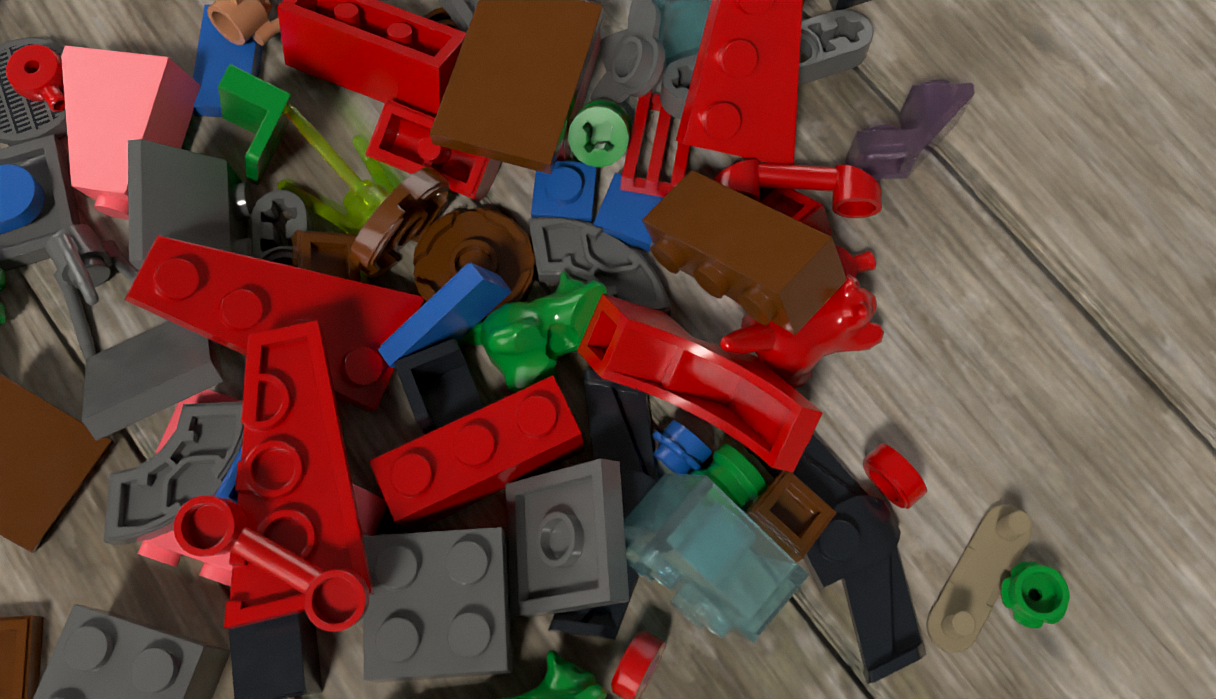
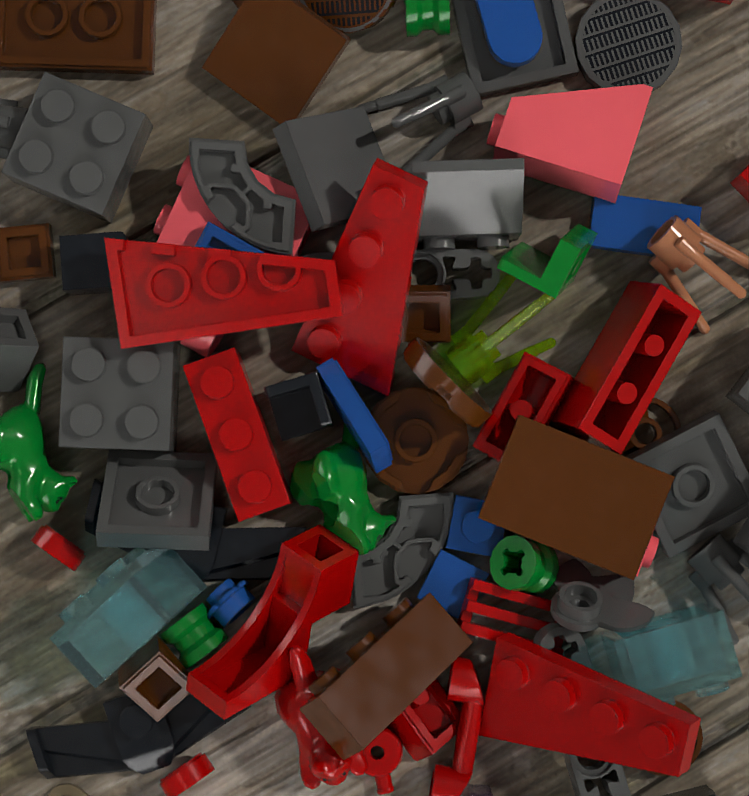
camera: 95 degrees right, 15 degrees up
red piece [6,44,65,112] -> none
red bar [174,496,370,632] -> none

